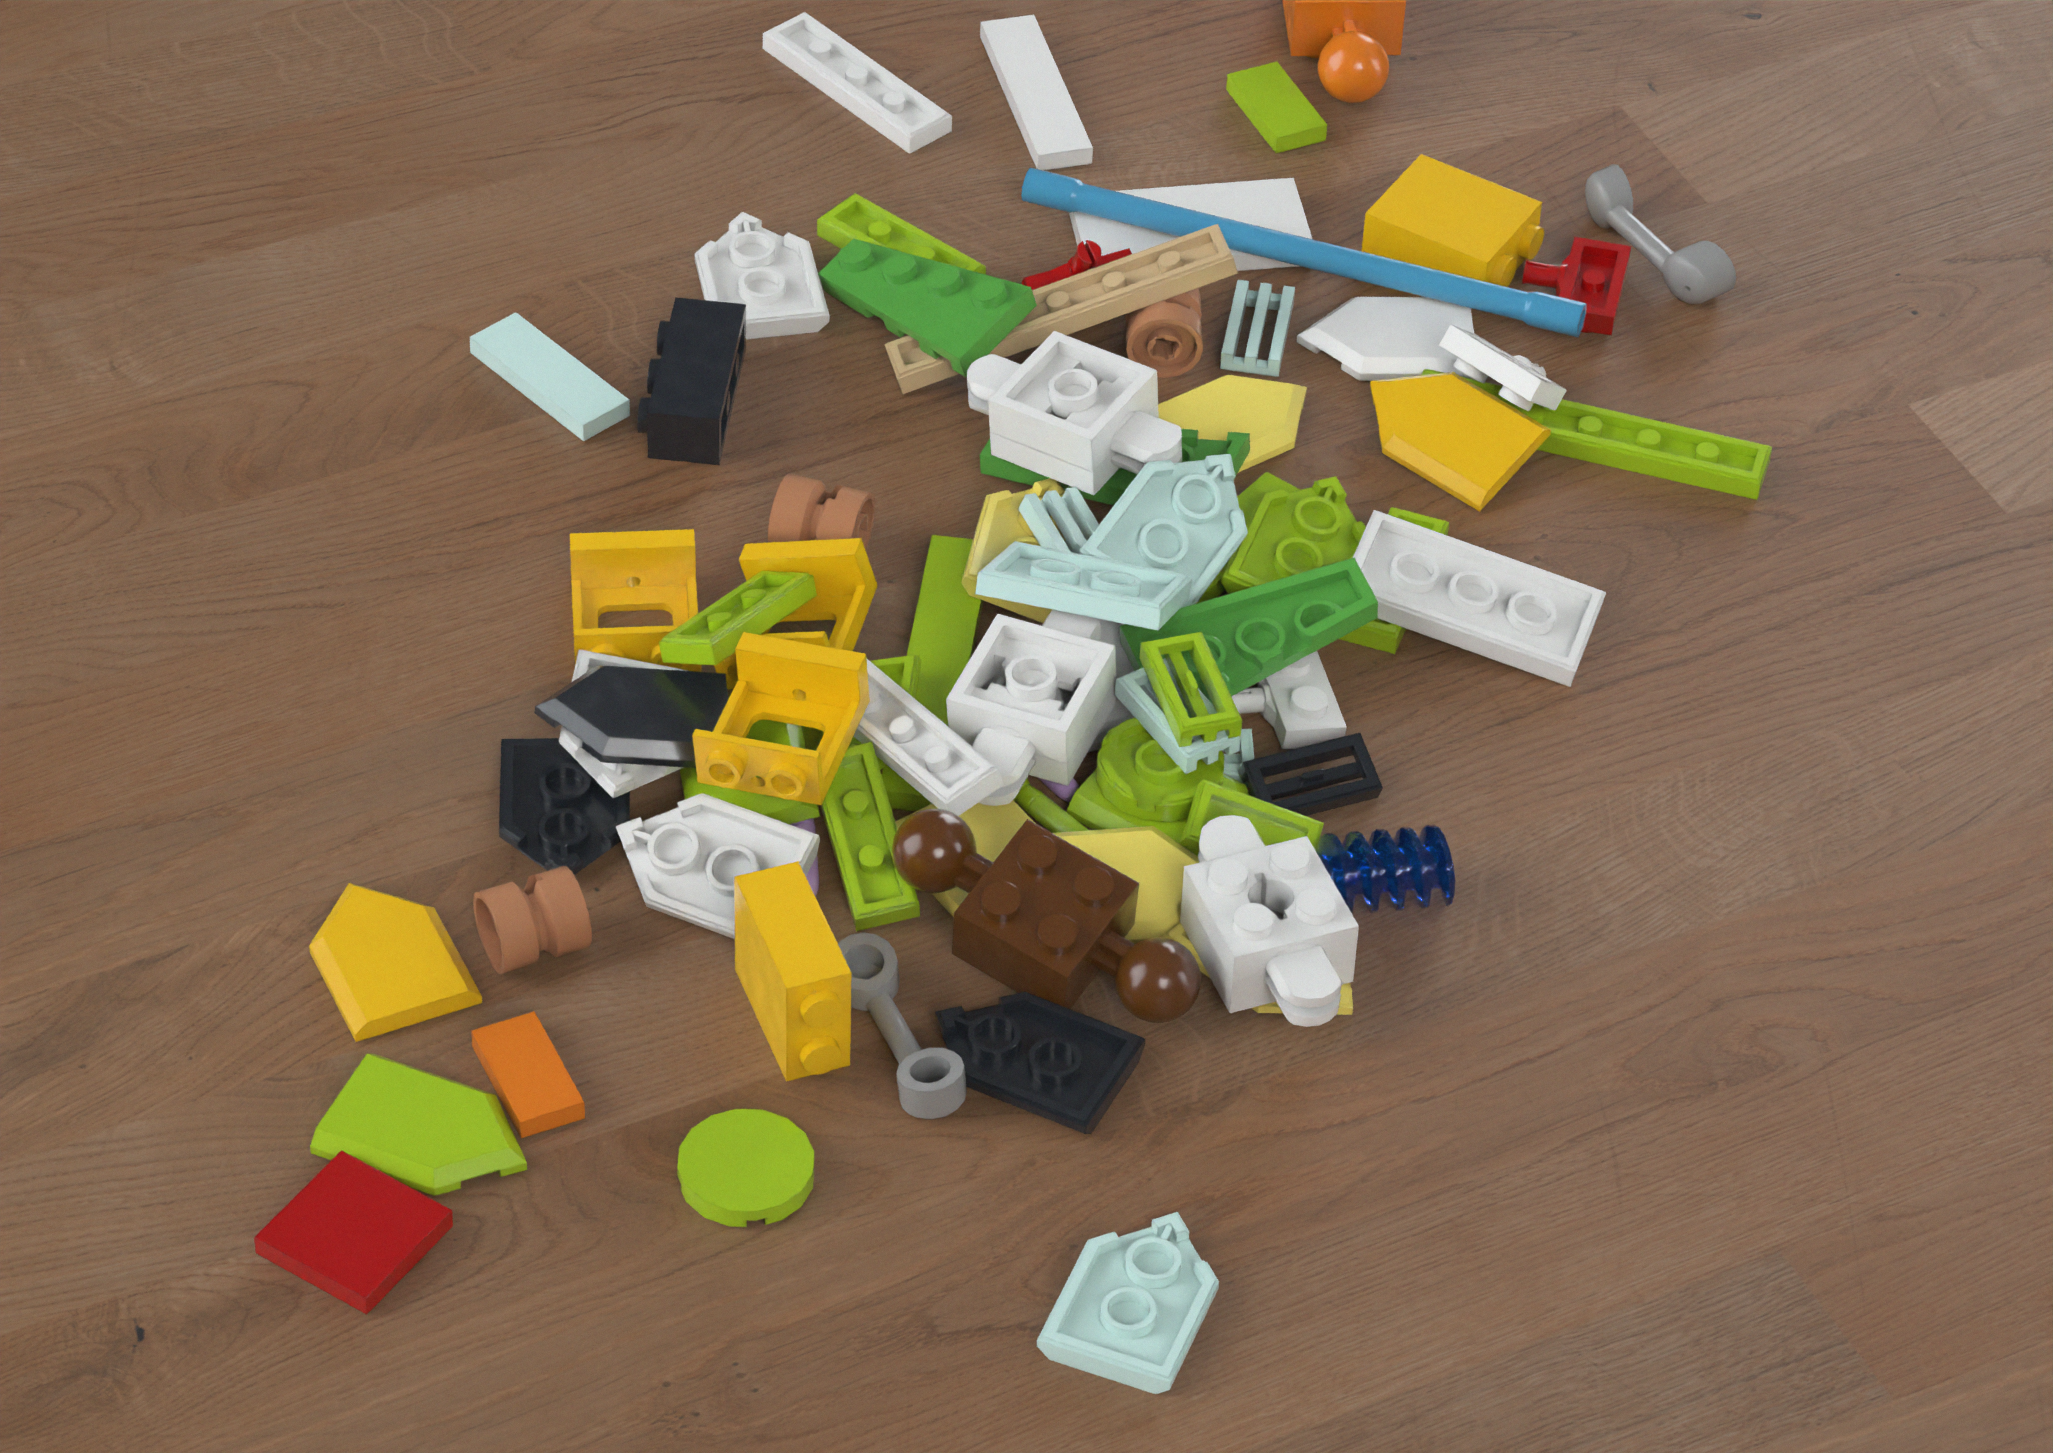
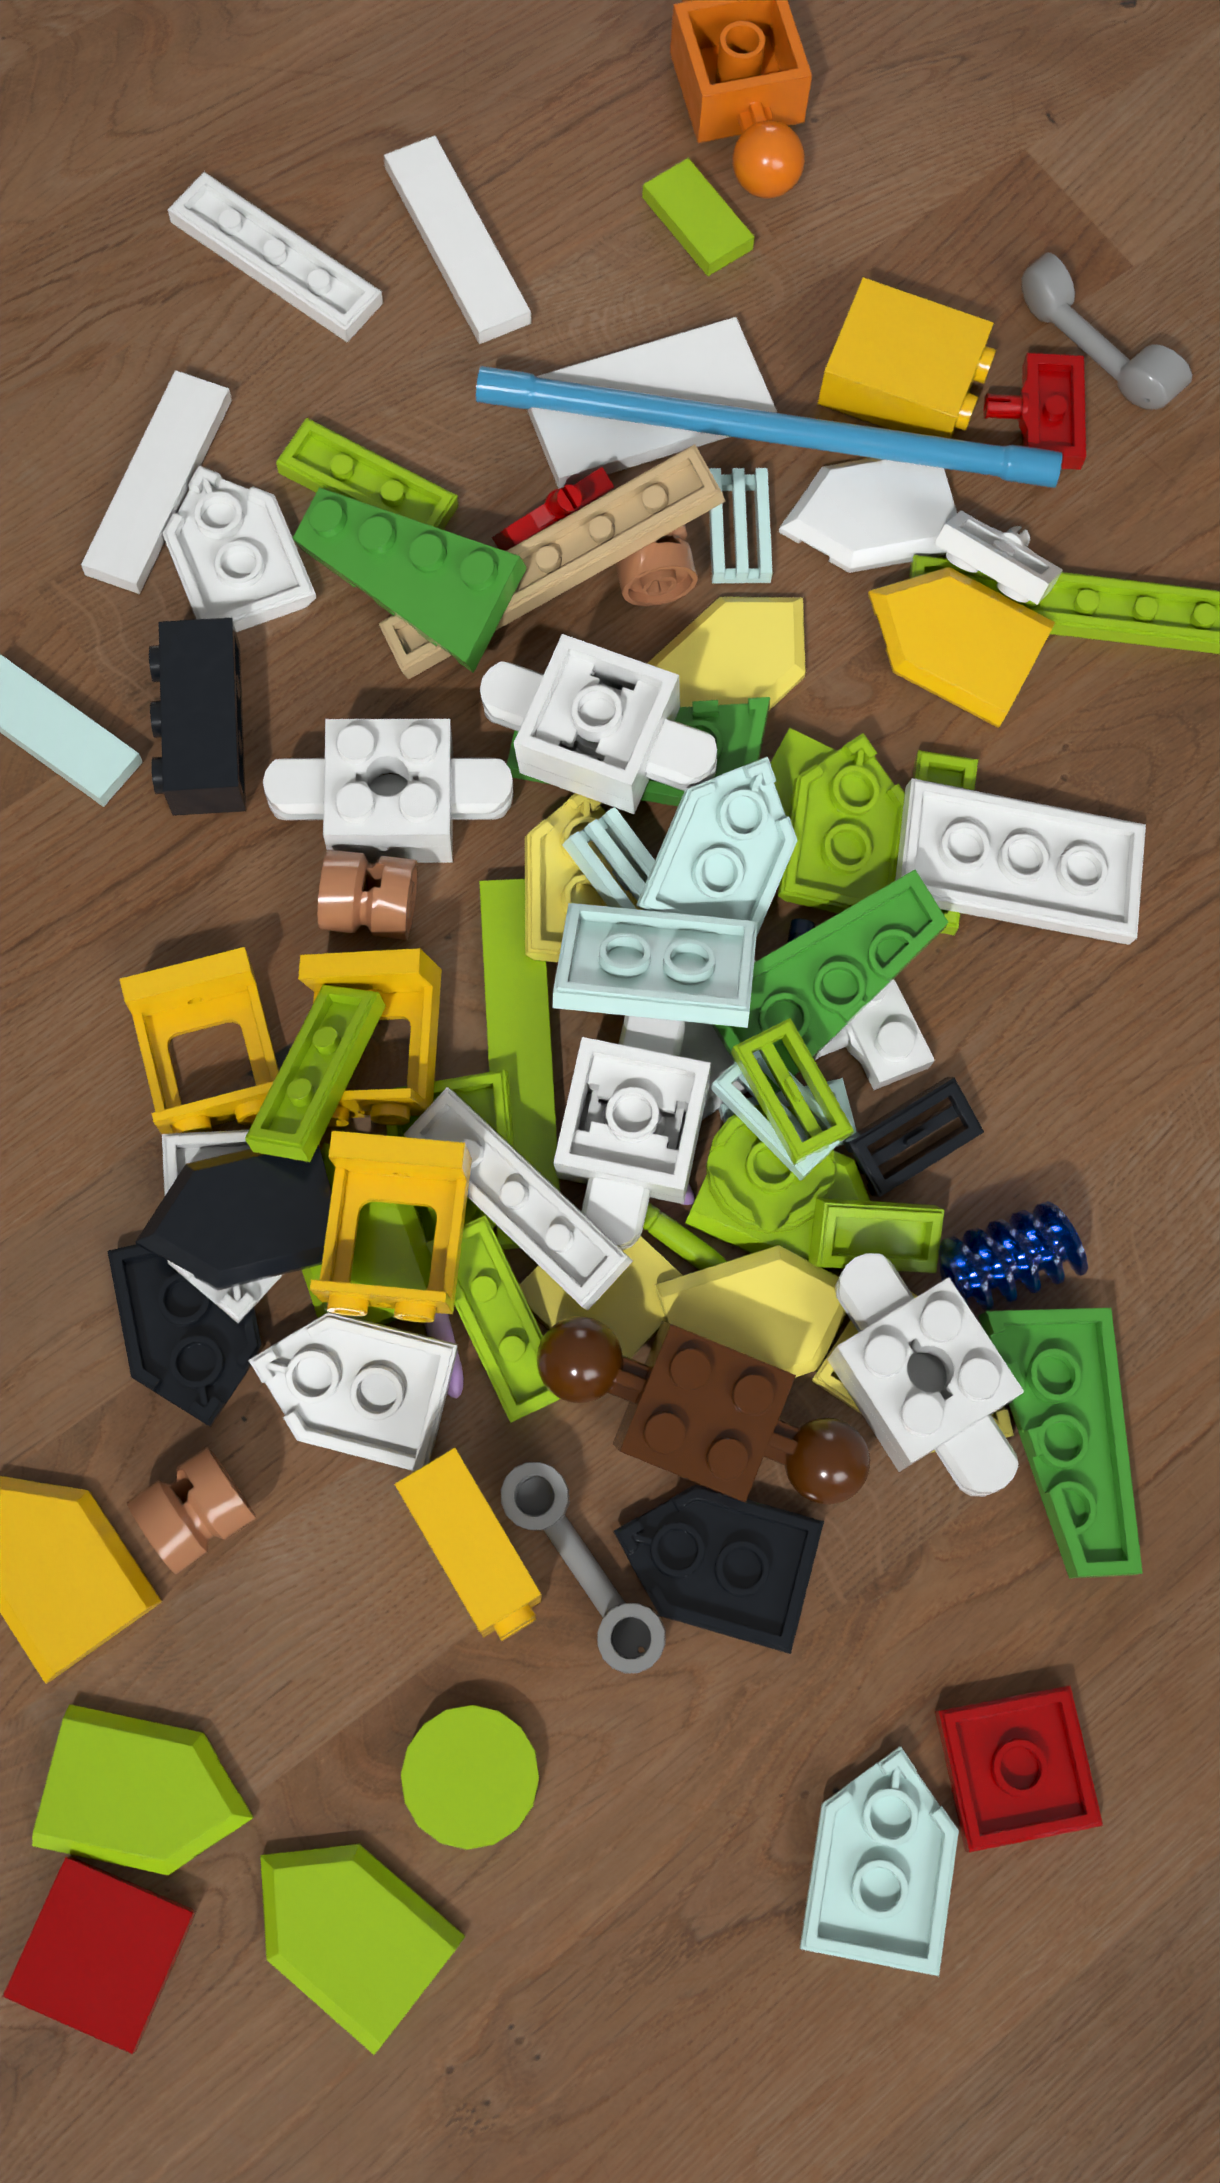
camera: 15 degrees left, 30 degrees up
orange tile [471,1011,585,1138] -> none
none -> white tile [81,370,232,594]
none -> lime tile [260,1844,466,2055]
none -> white brick [263,719,513,863]
none -> red tile [935,1685,1103,1853]
none -> bright green wing [978,1308,1143,1579]

